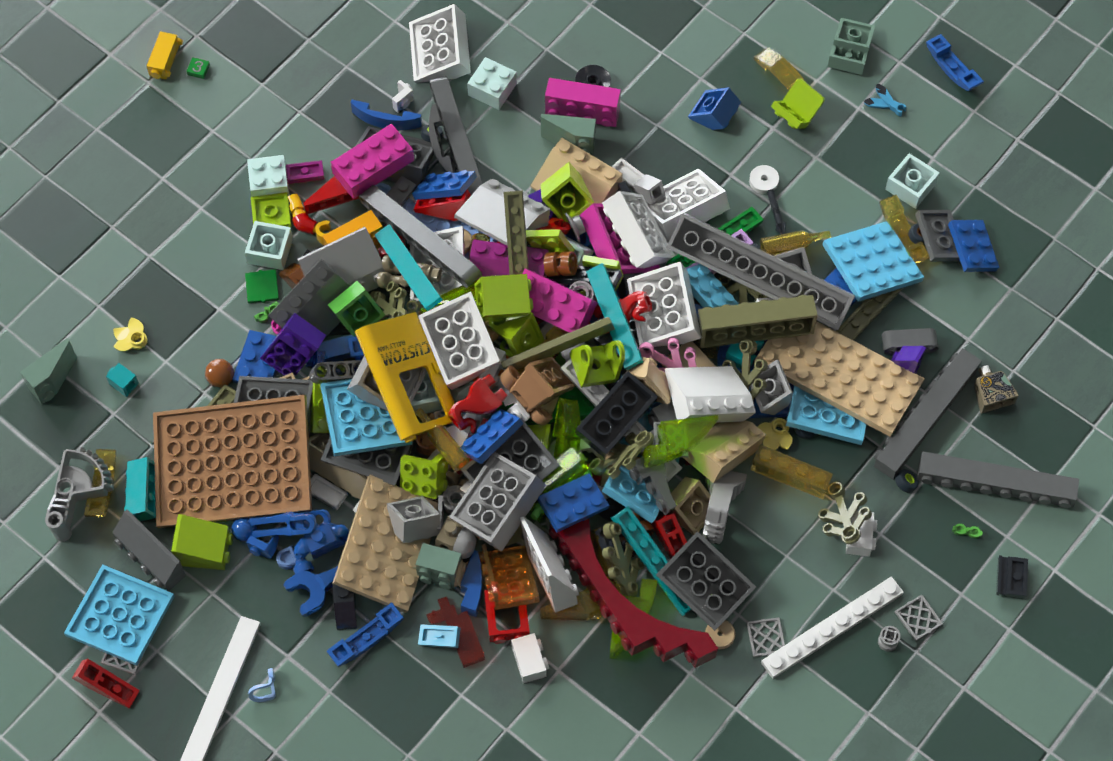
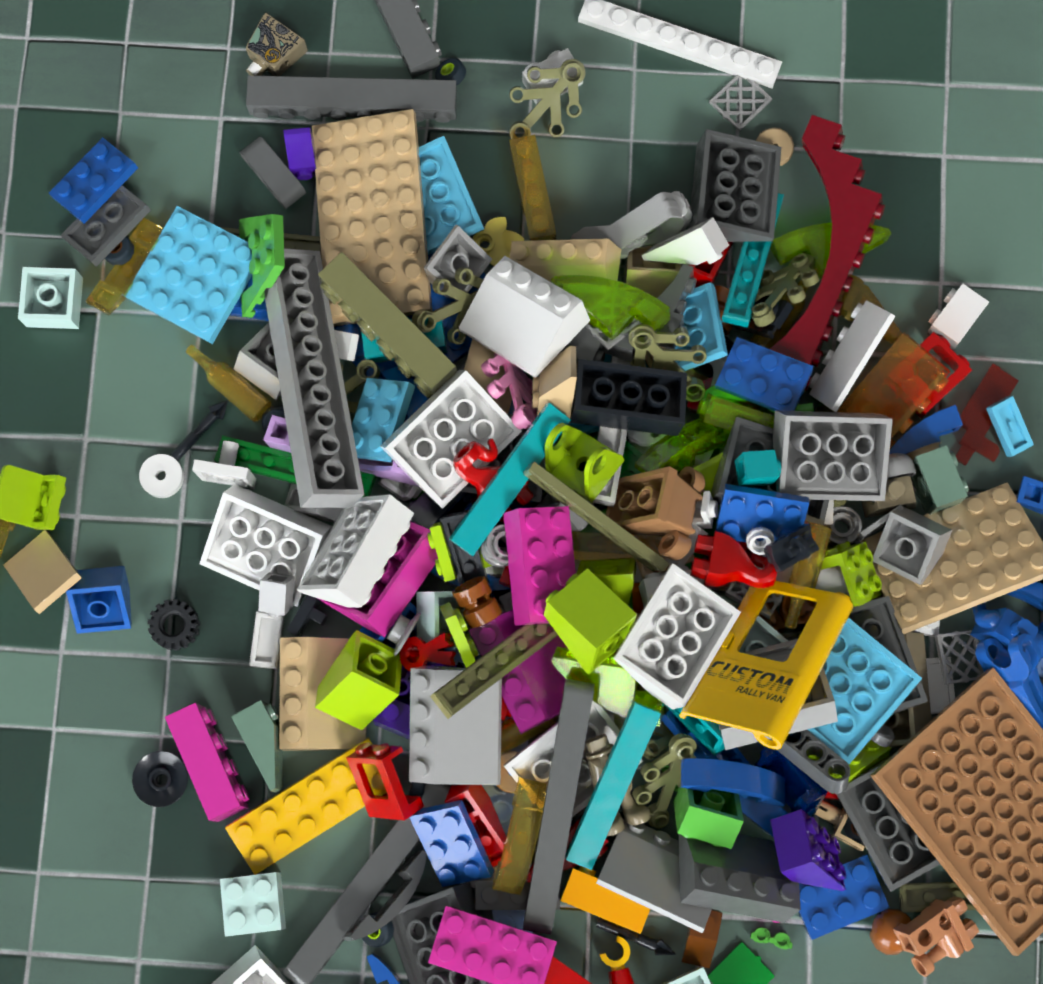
camera: 120 degrees left, 15 degrees up
none -> tan tile [4,530,82,614]
none -> black tyre [147,599,200,651]
none -> white tile [192,441,256,489]
none -> yellow plate [225,737,387,875]
none -> bright green wing [239,214,285,318]
none -> red window [346,742,424,821]
none -> clear yellow slope [492,777,547,895]
none -> white slope [642,217,729,265]
none -> blue slope [681,758,786,807]
none -> teal brick [735,450,781,487]
none -> white plate [746,527,775,555]
none -> black hips [764,524,819,572]
none -> light grey tile [871,724,895,747]
none -> nougat hips [893,896,980,977]
none -> light grey window [934,630,984,685]

